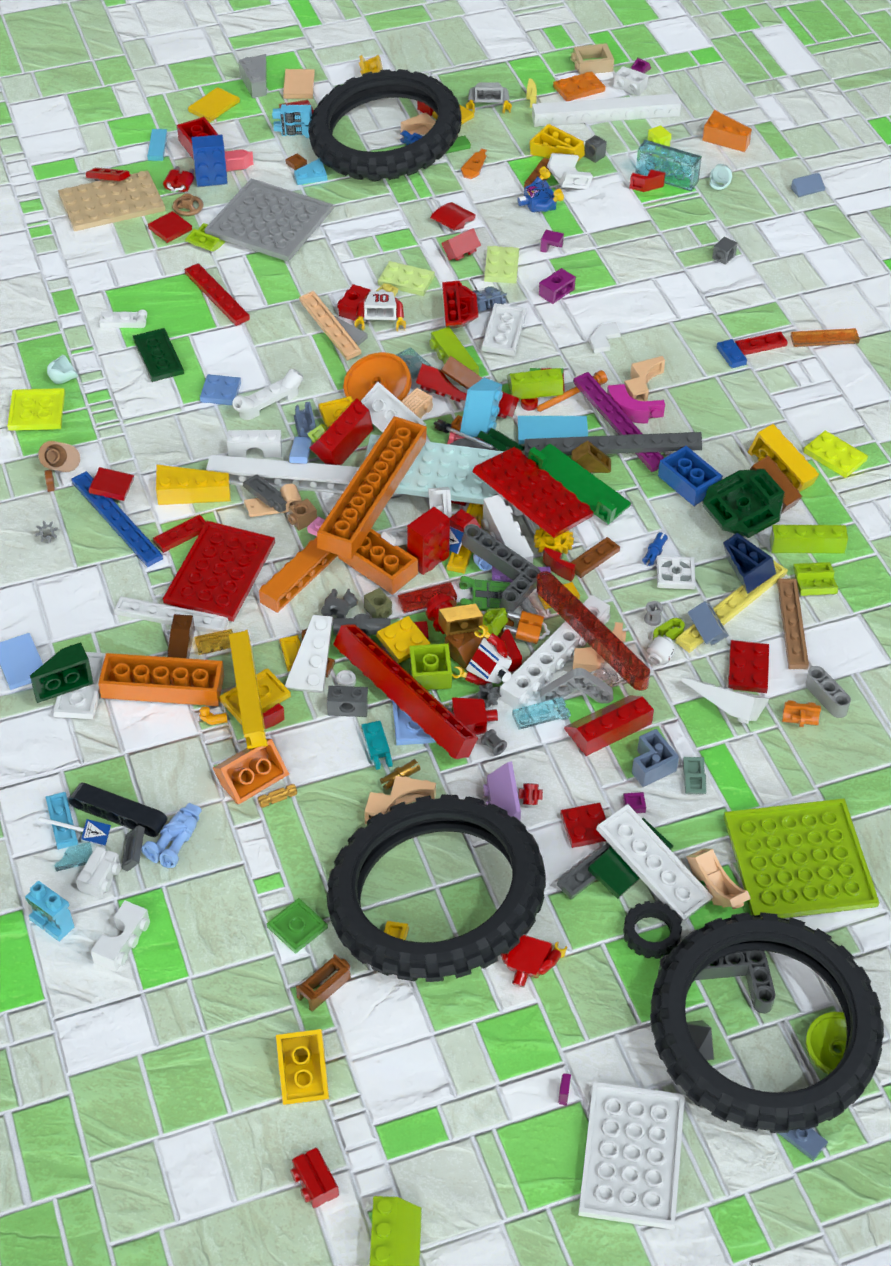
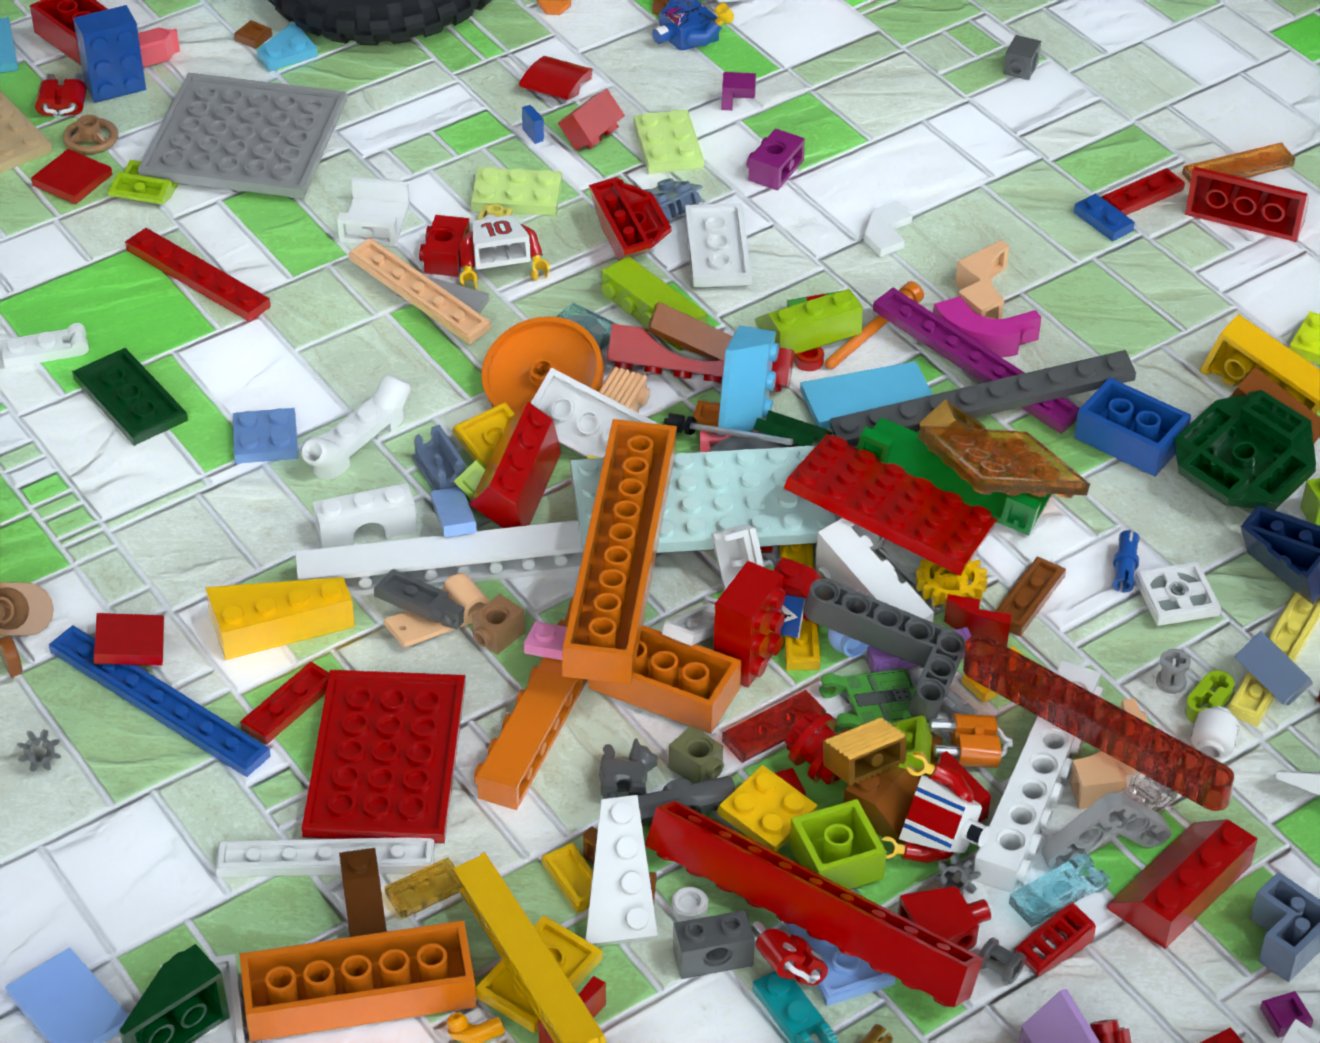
camera: 15 degrees left, 5 degrees down
none -> white panel [337,177,410,247]
none -> blue tile [522,105,544,144]
none -> red piece [751,921,828,986]
none -> clear orange plate [918,426,1090,498]
none -> red slope [1014,903,1096,977]
none -> red slope [1185,166,1309,242]

